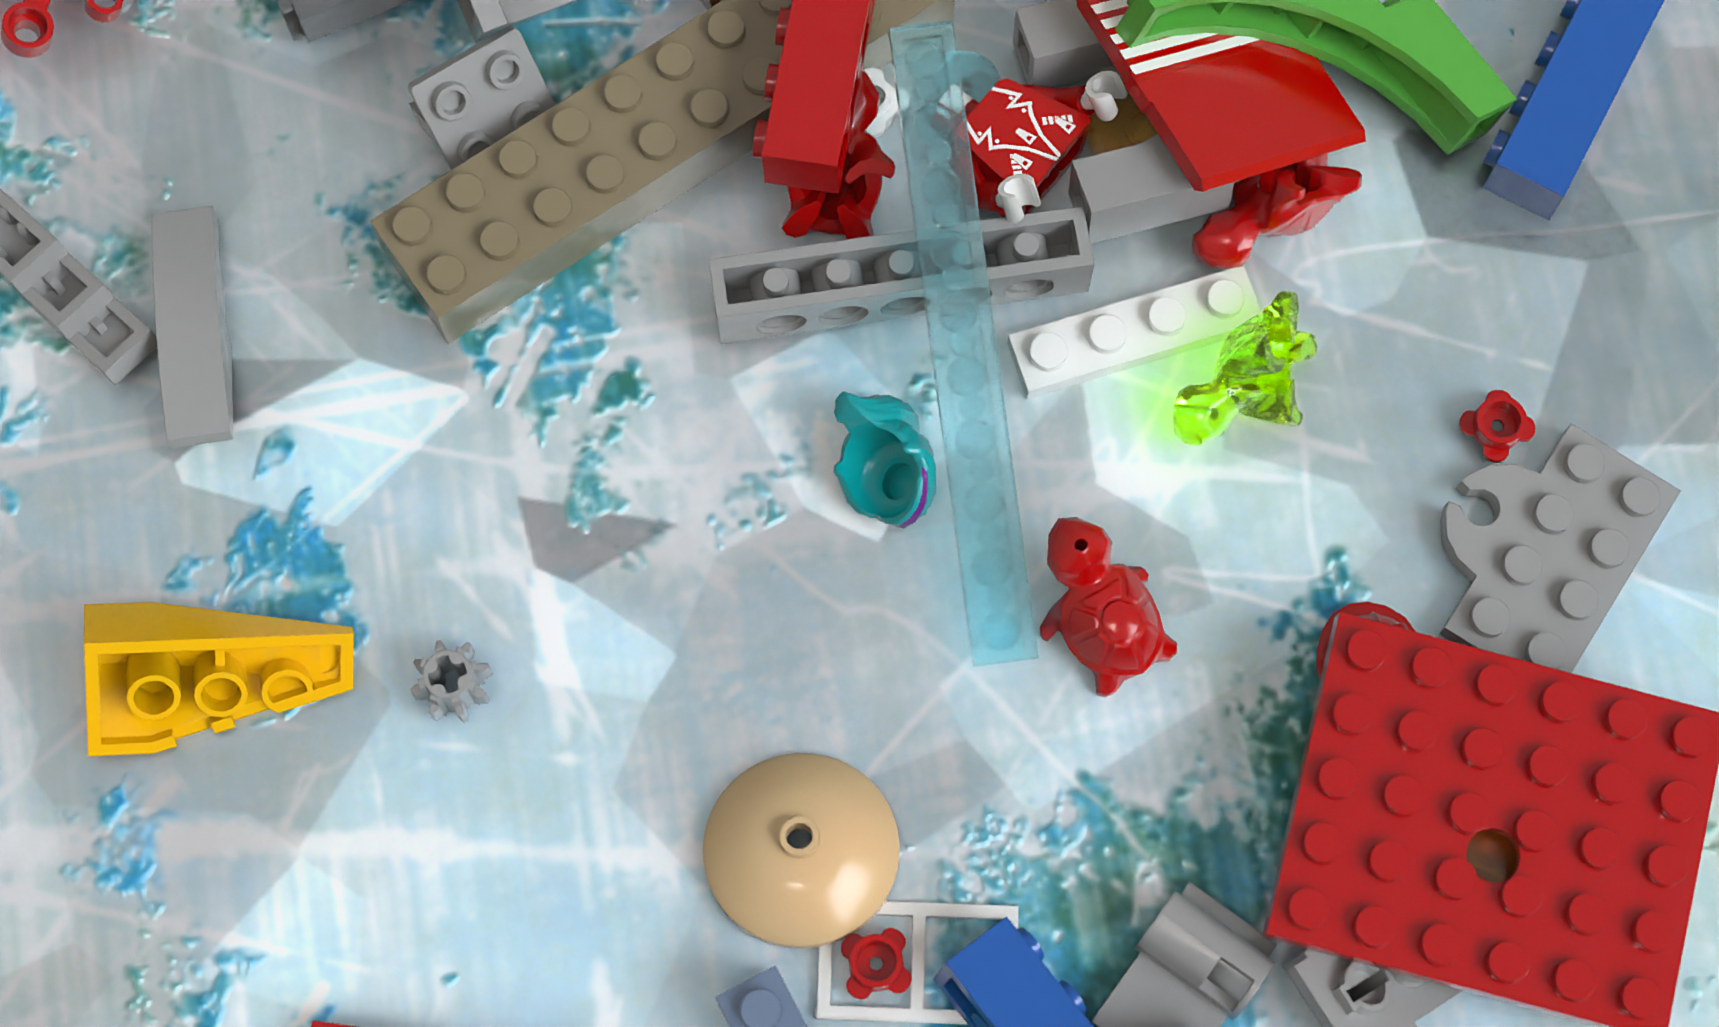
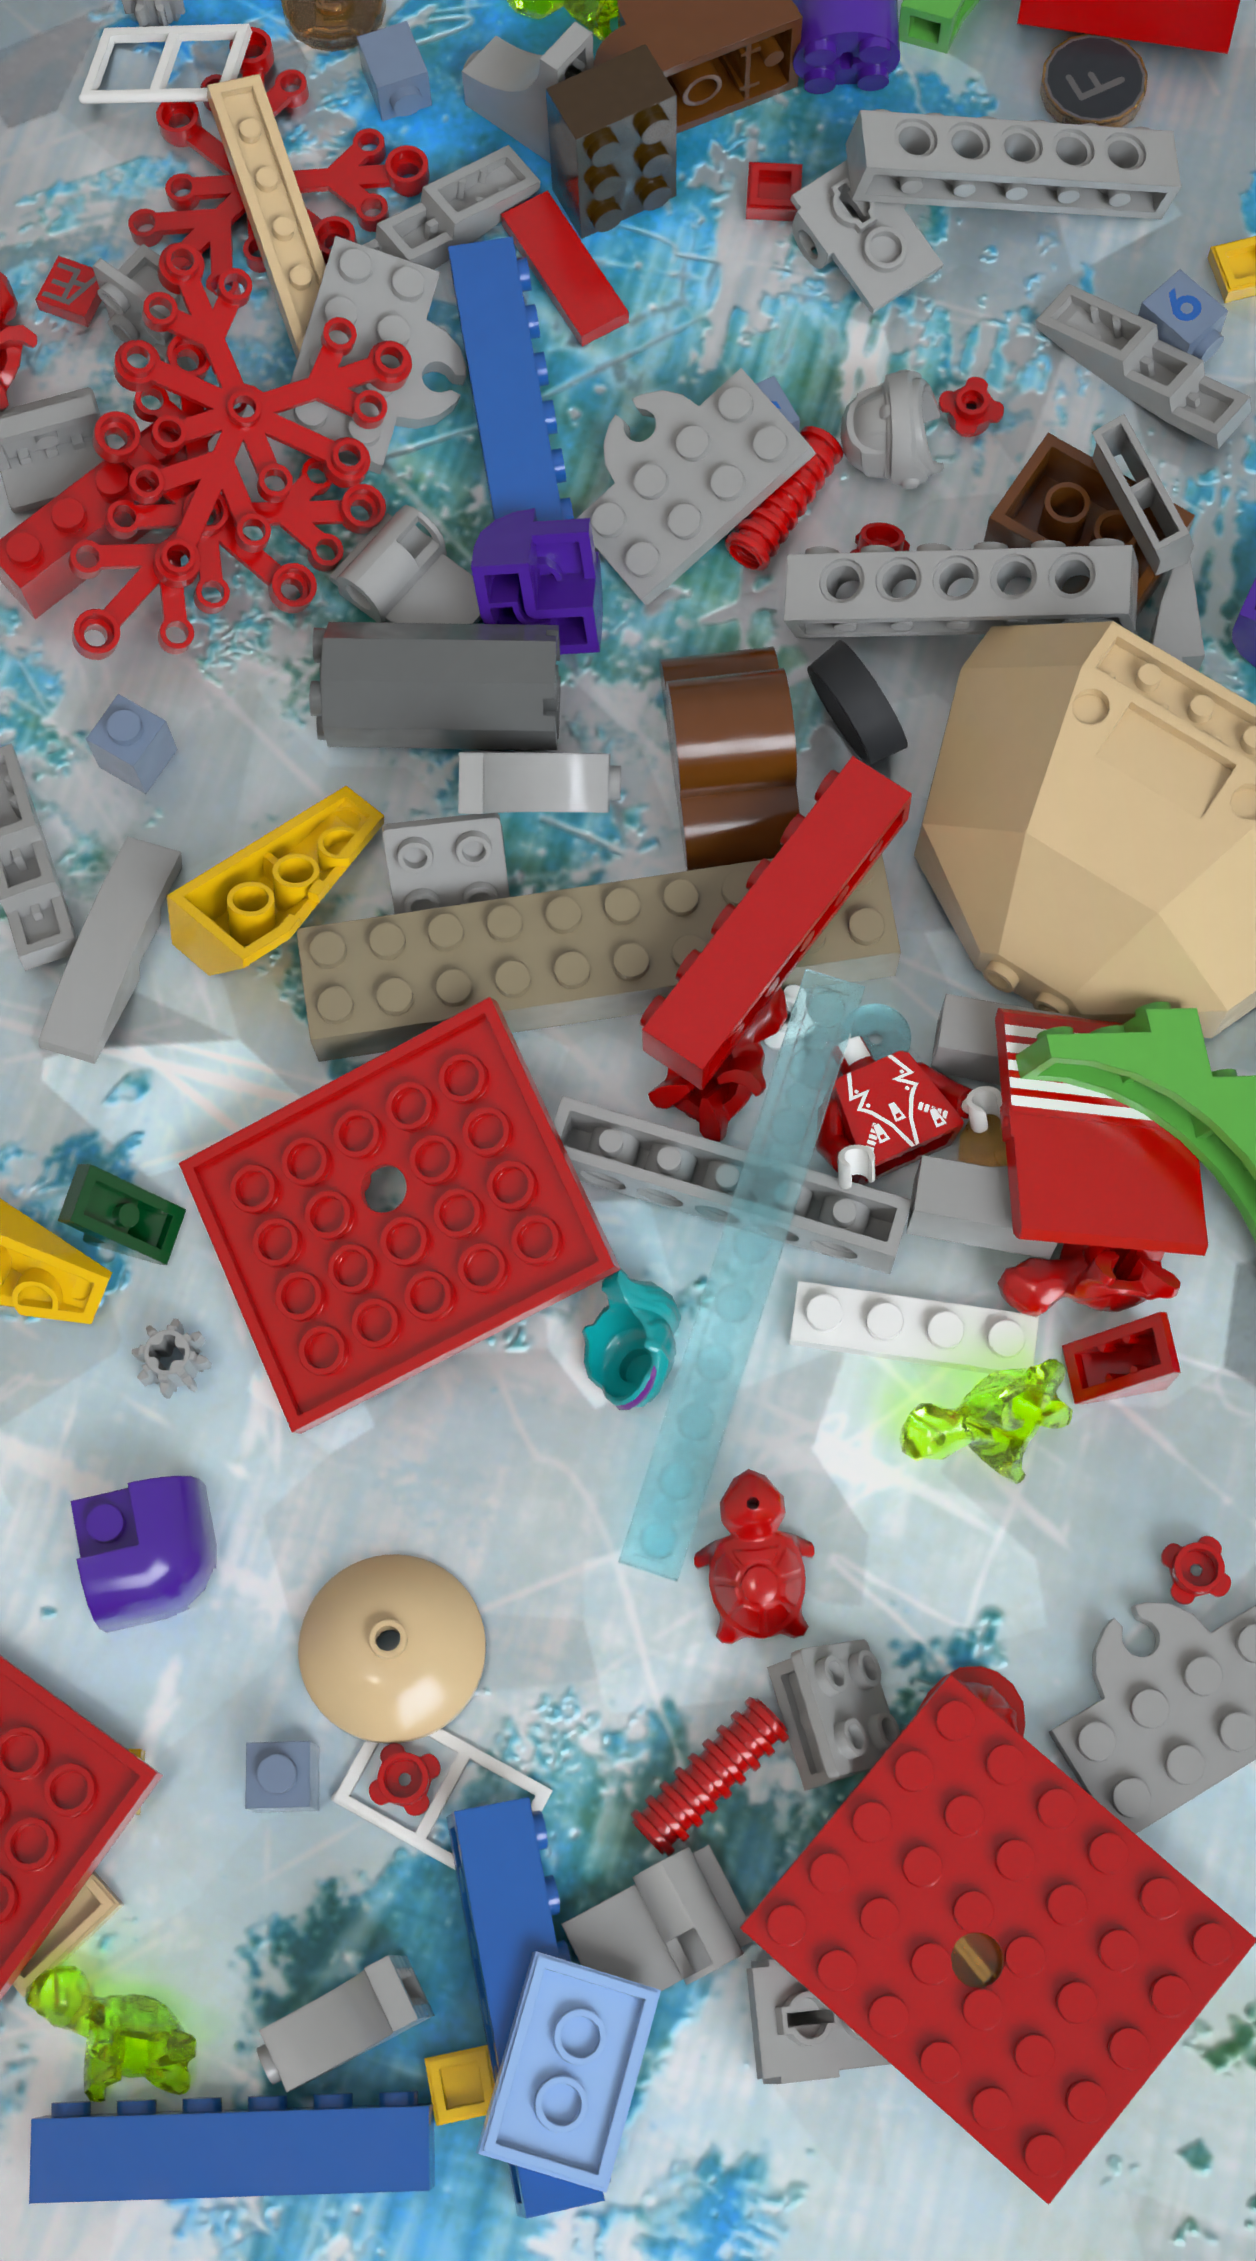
camera: 30 degrees right, 0 degrees up
none -> dark green slope [57,1164,186,1265]
none -> dark purple brick [70,1476,217,1633]
none -> sand blue brick [86,694,178,794]
none -> yellow wedge [167,785,384,976]
none -> red plate [179,997,621,1434]
none -> red piece [630,1697,789,1856]
none -> light grey bracket [767,1639,900,1791]
none -> red slope [1062,1312,1181,1405]

